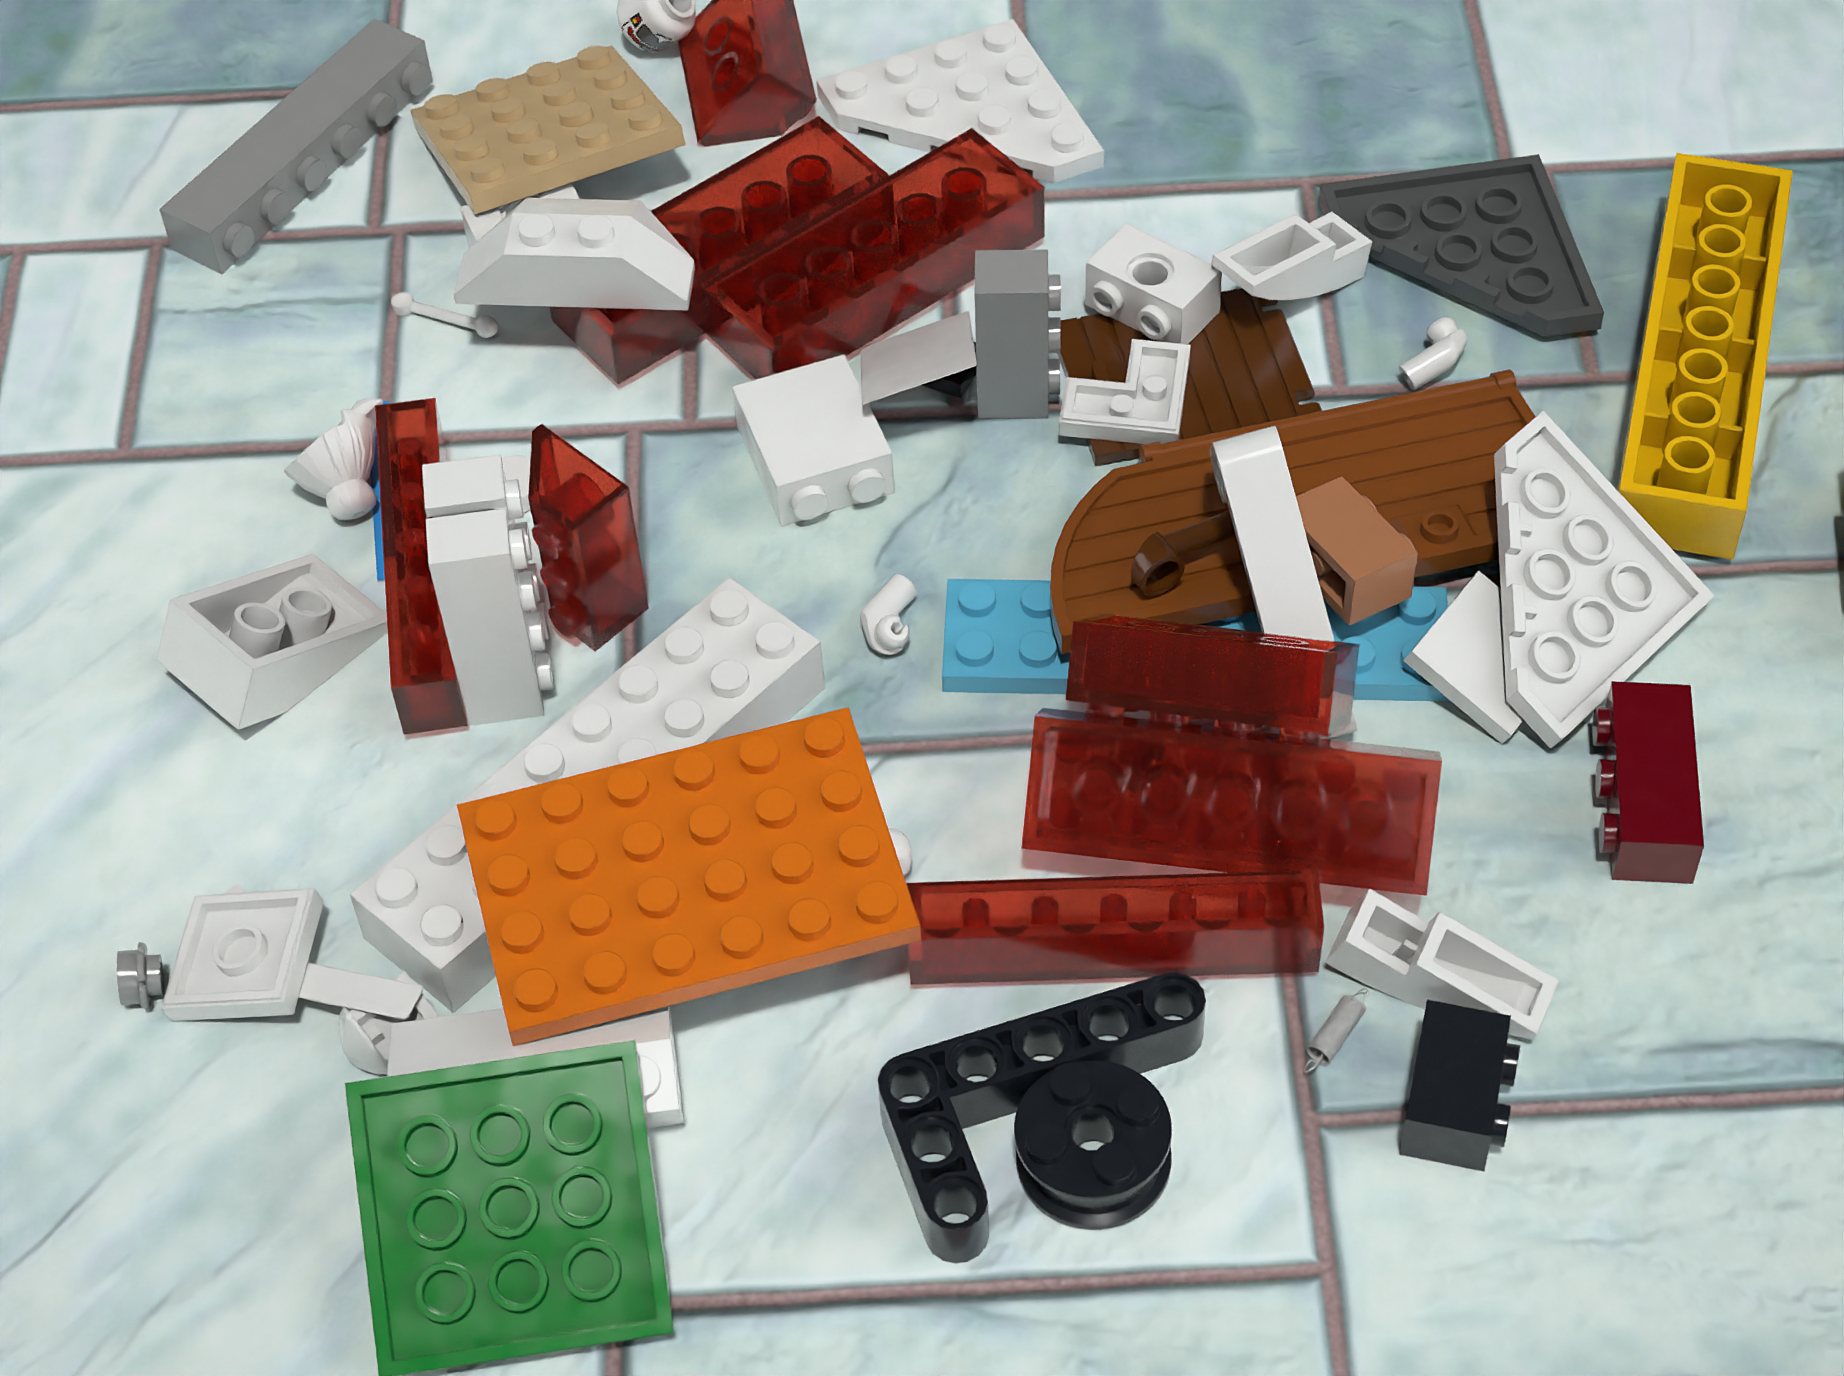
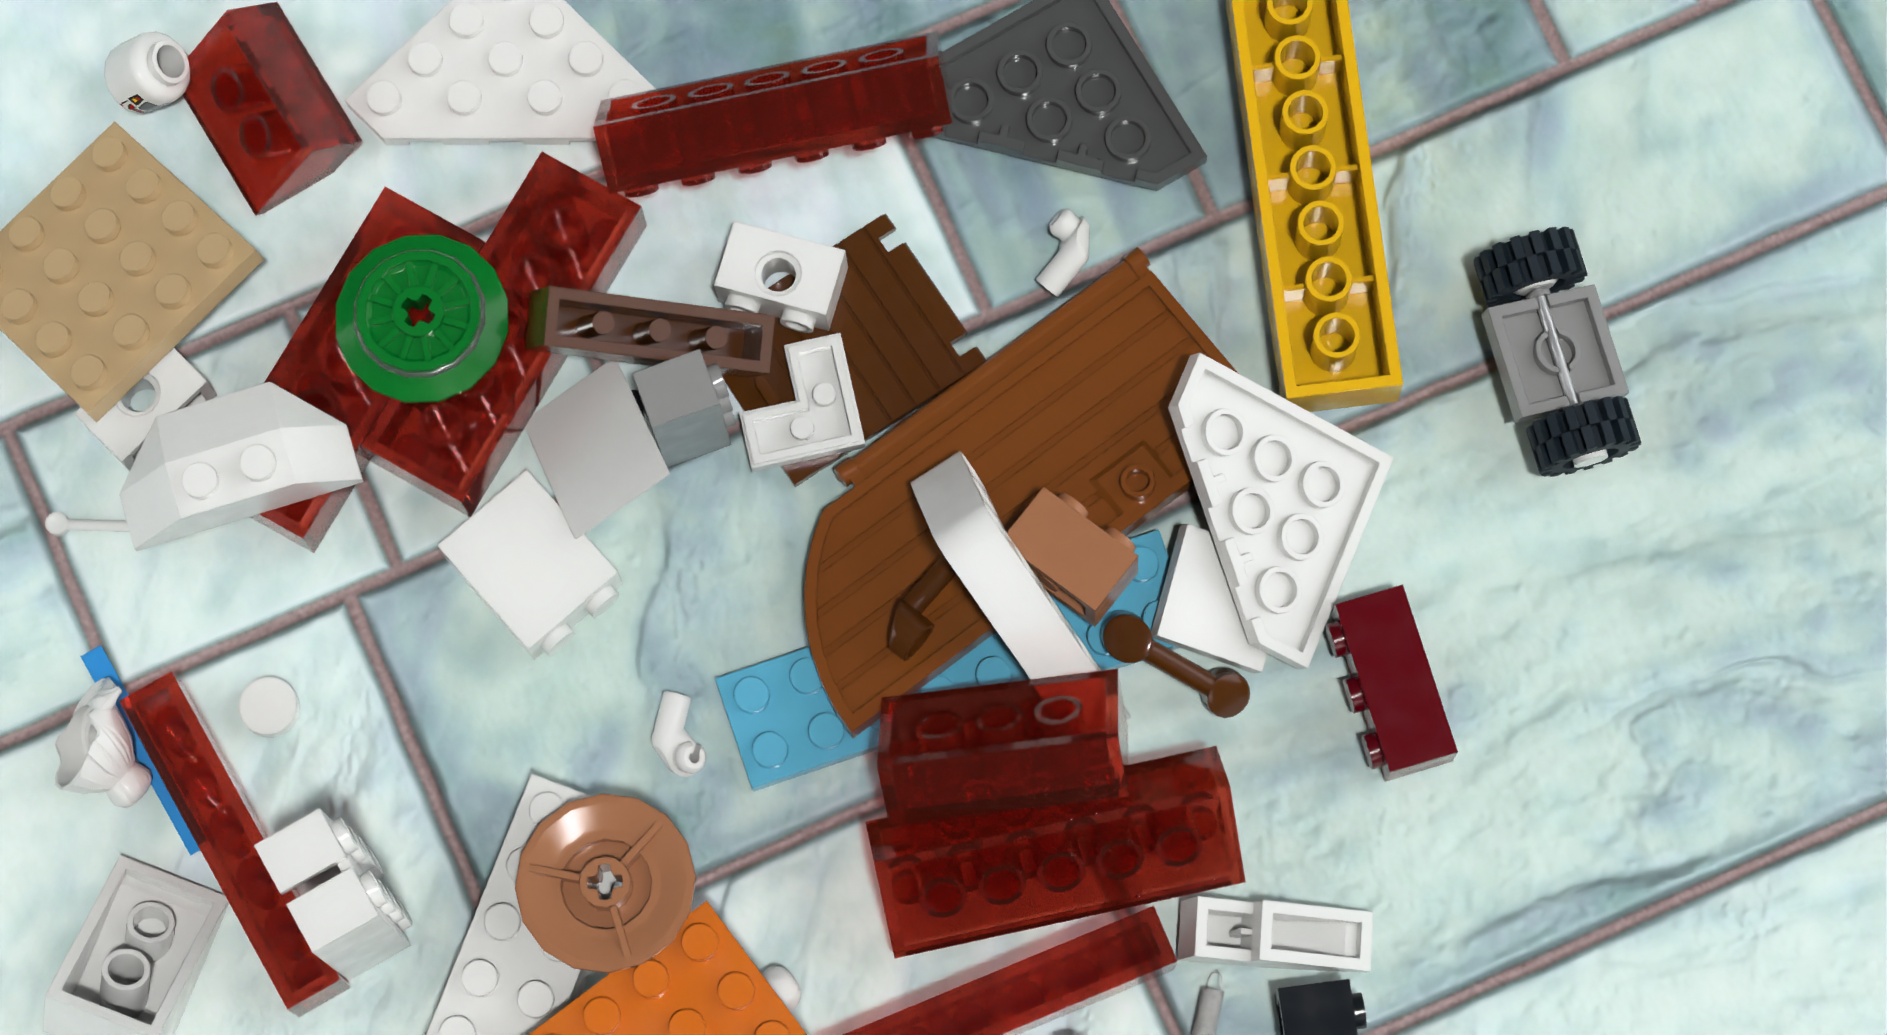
camera: 20 degrees left, 25 degrees up
clear red slope [528,424,649,652] -> none
white slope [1211,212,1373,300] -> none
none -> green piece [336,235,508,403]
none -> nougat piece [515,794,696,973]
none -> reddish brown brick [525,286,775,378]
none -> clear red brick [593,31,953,198]
none -> reddish brown bar [1100,611,1250,718]

